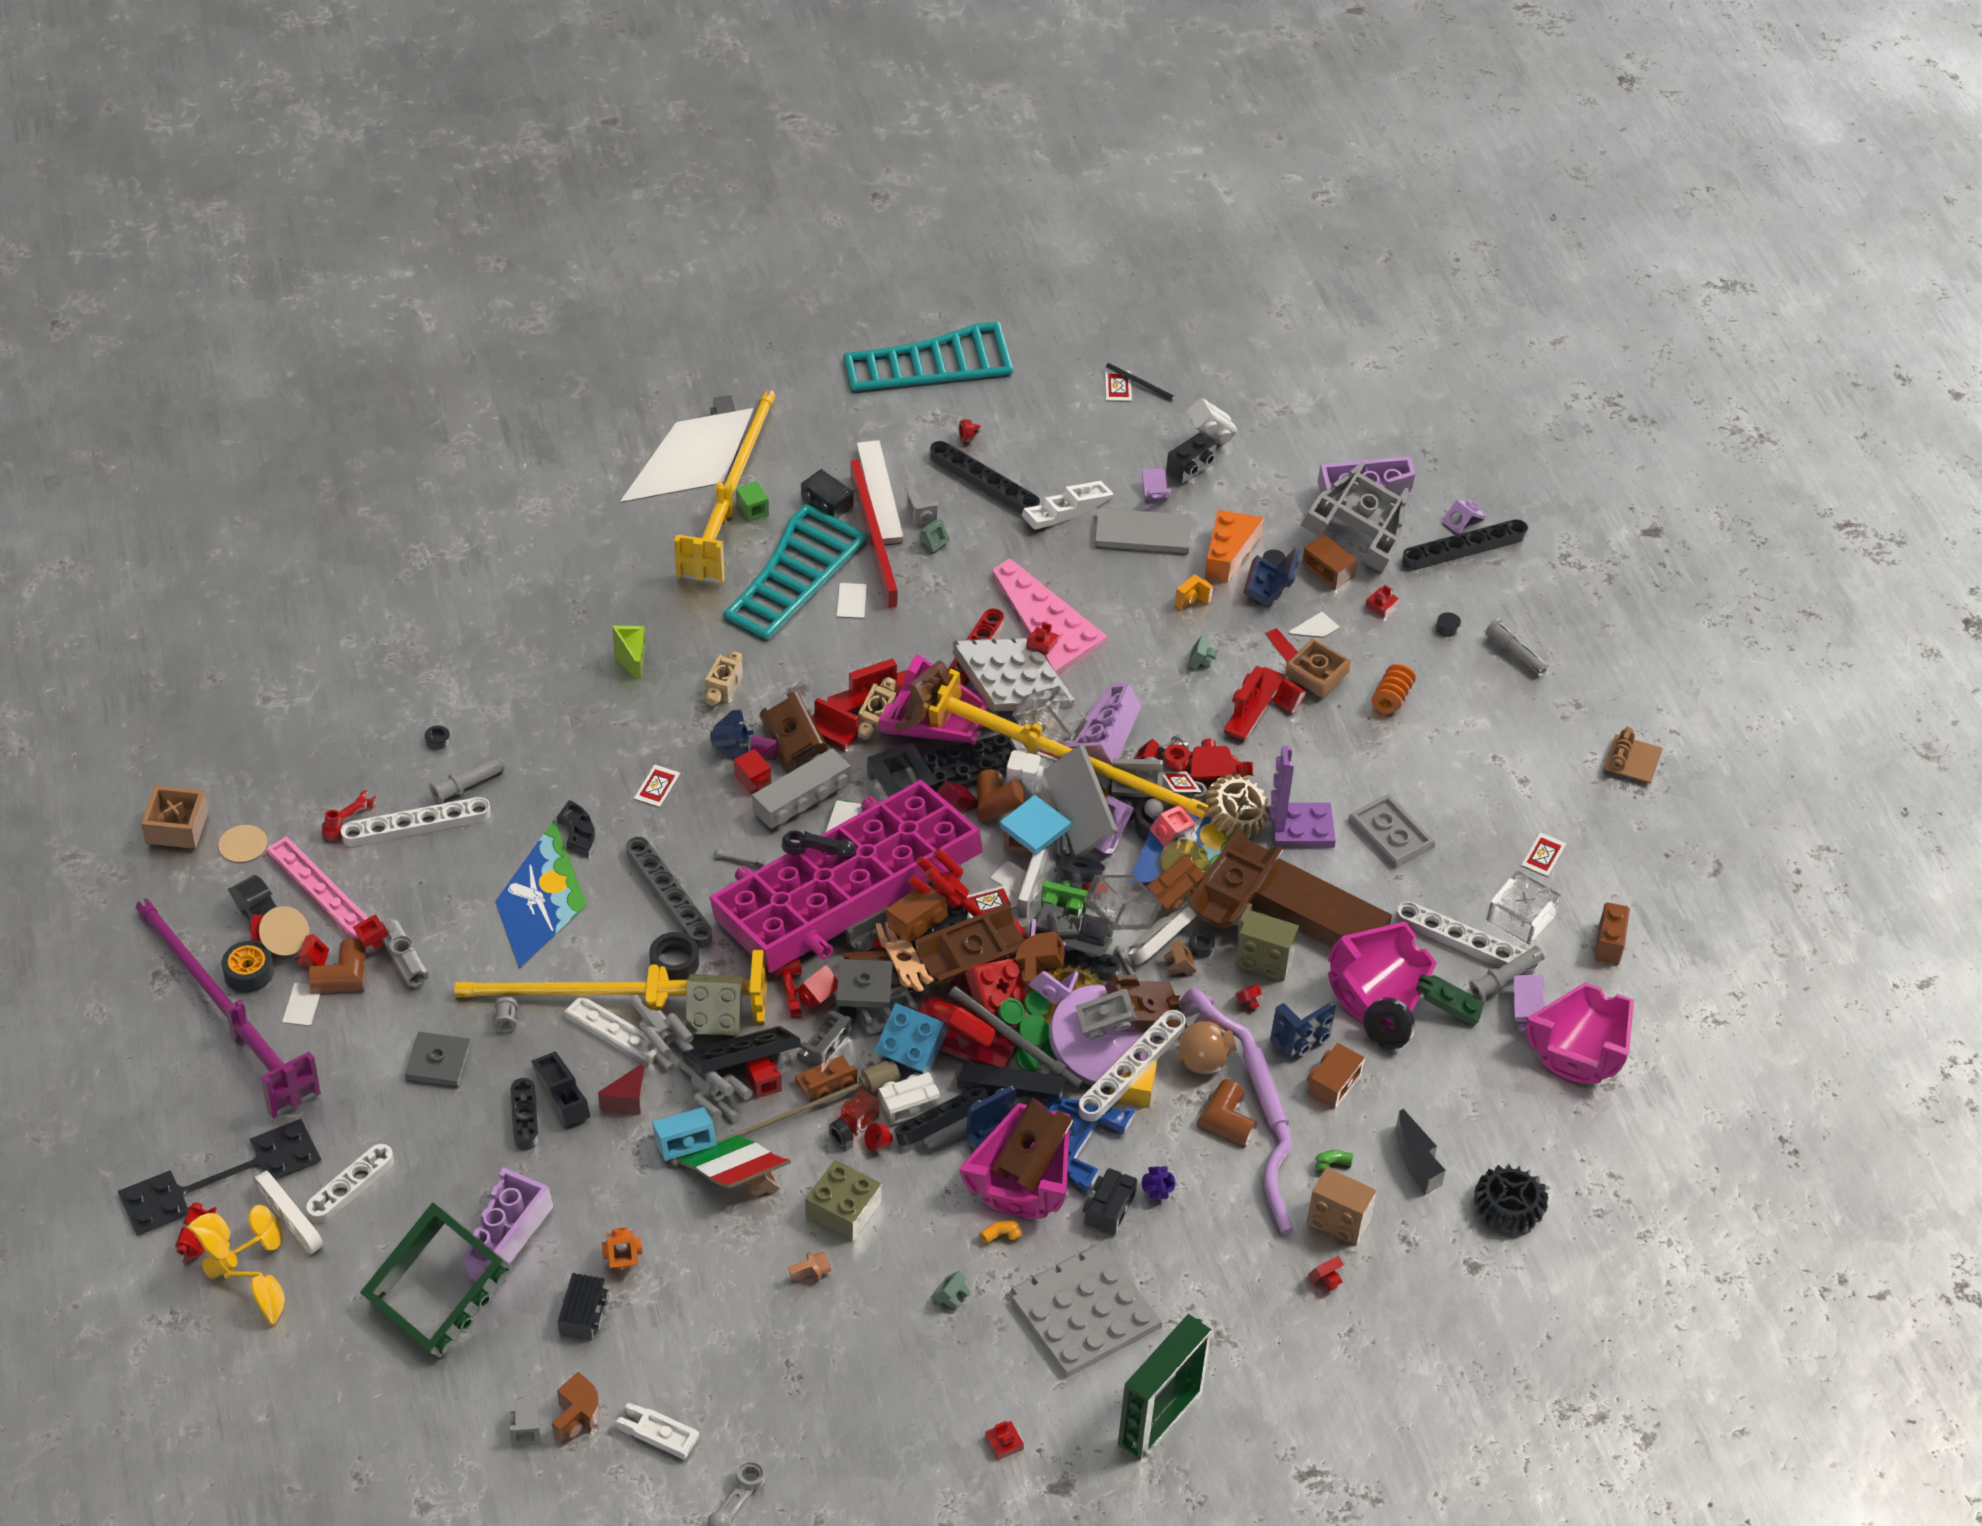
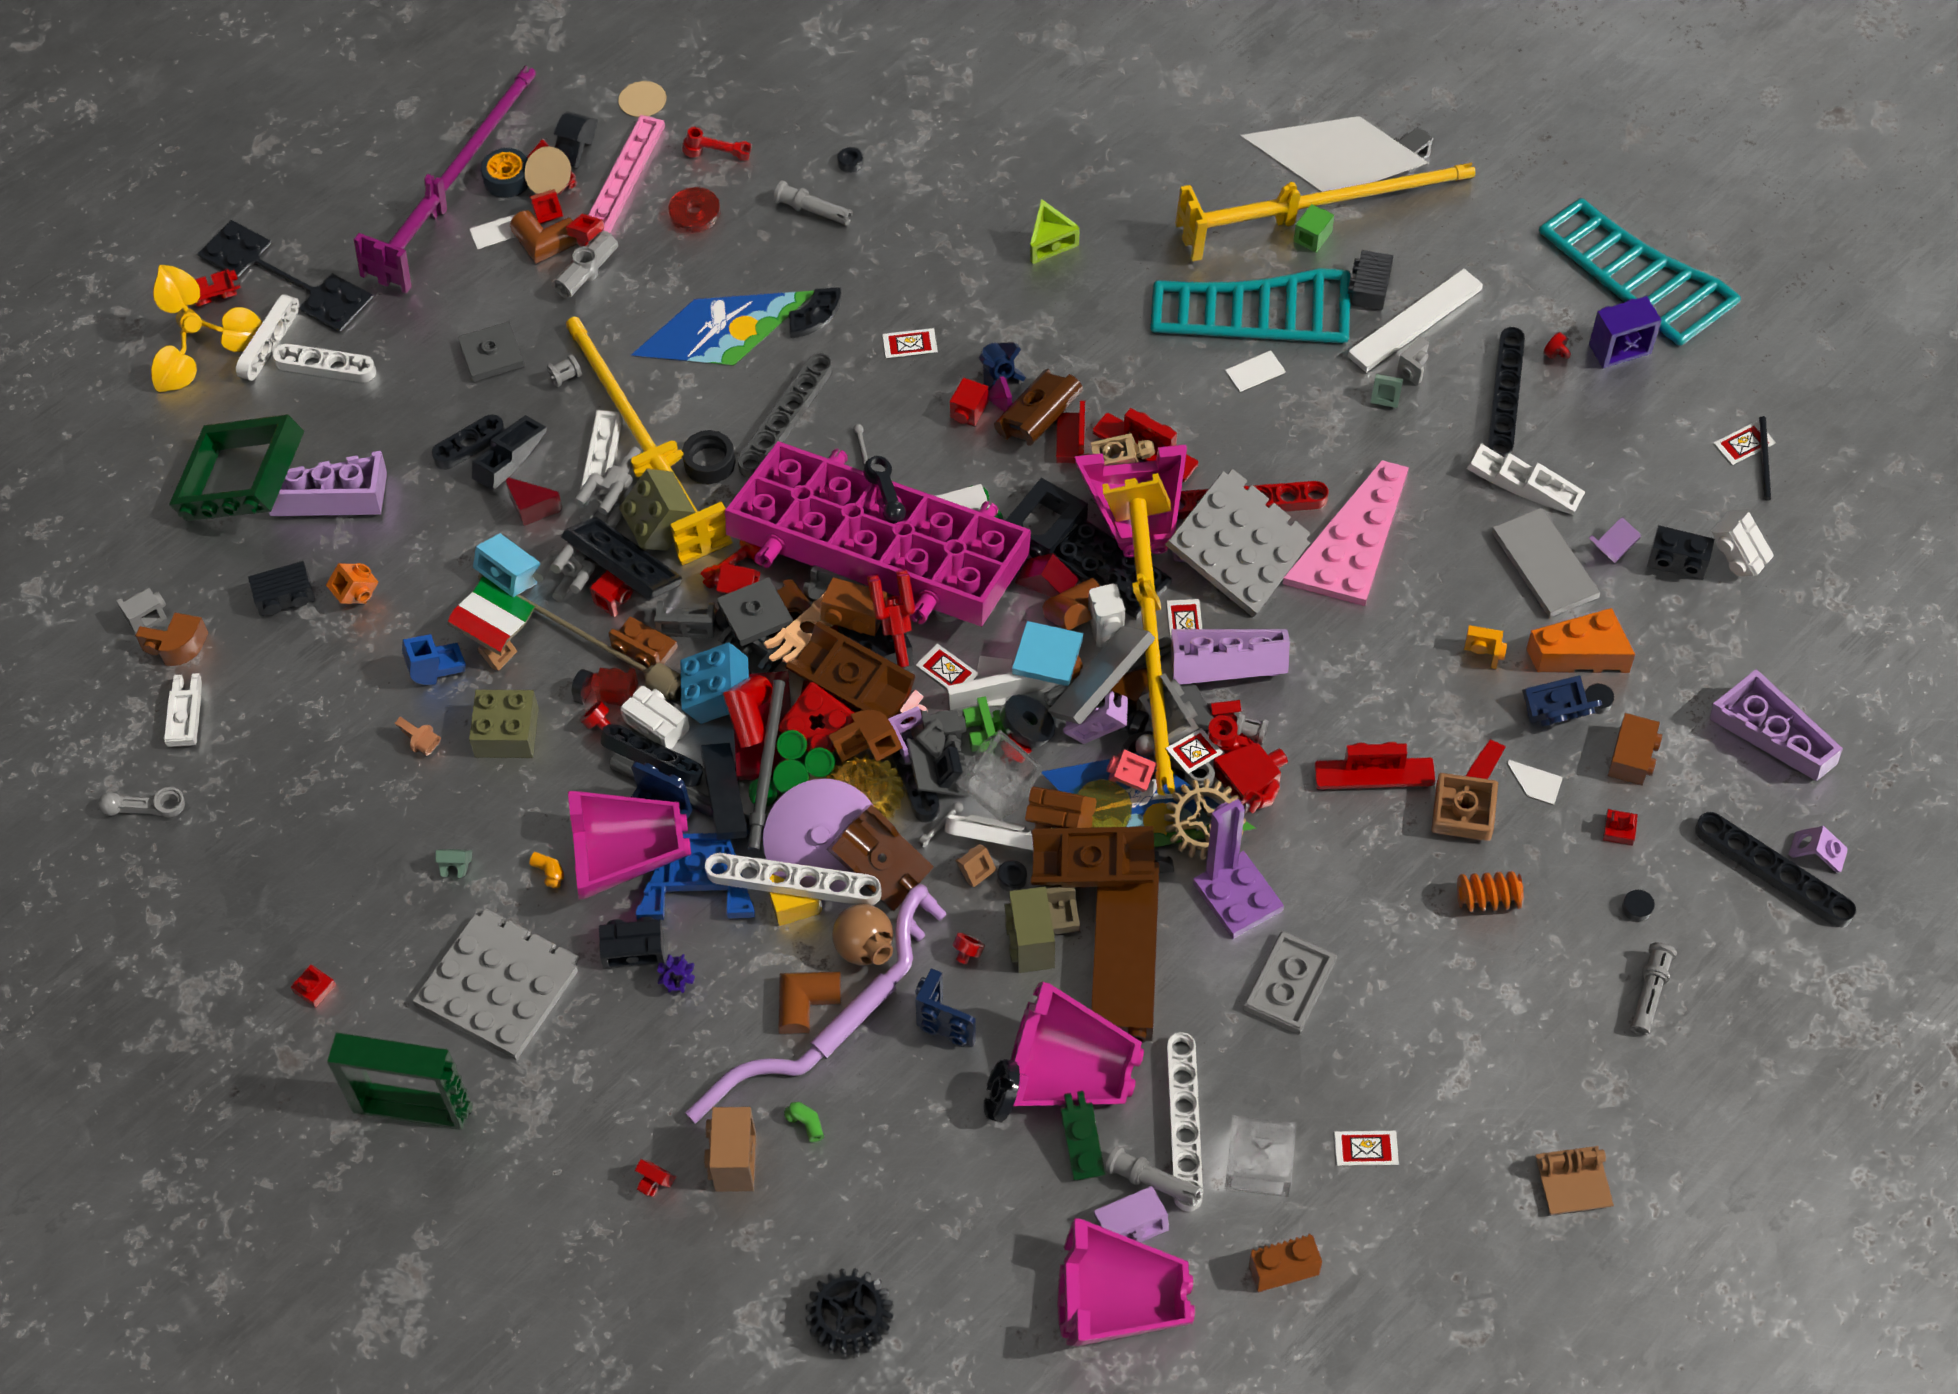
camera: 65 degrees right, 10 degrees up
medium nougat brick [141,785,209,849] -> none
white beam [341,797,491,847] -> none
tan piece [705,651,743,706] -> none
light grey brick [752,748,851,829] -> none
red tile [850,460,898,608] -> none
reddish brown piece [895,660,949,731] -> none
reddish brown piece [991,1098,1074,1192] -> none
clear brick [1012,686,1087,751] -> none
red tile [1026,621,1059,654] -> none
lavender bracket [1029,971,1079,1005] -> none
light grey bracket [1076,988,1137,1039] -> none
sand green tile [1187,635,1218,670] -> none
red tile [1272,679,1306,713] -> none
light grey wedge [1301,462,1409,573] -> none
dark orange brick [1307,1042,1365,1108] -> none
black slope [1396,1108,1446,1195] -> none
none -> blue brick [402,634,466,685]
none -> clear red tile [668,187,721,233]
none -> dark purple brick [1589,296,1662,369]

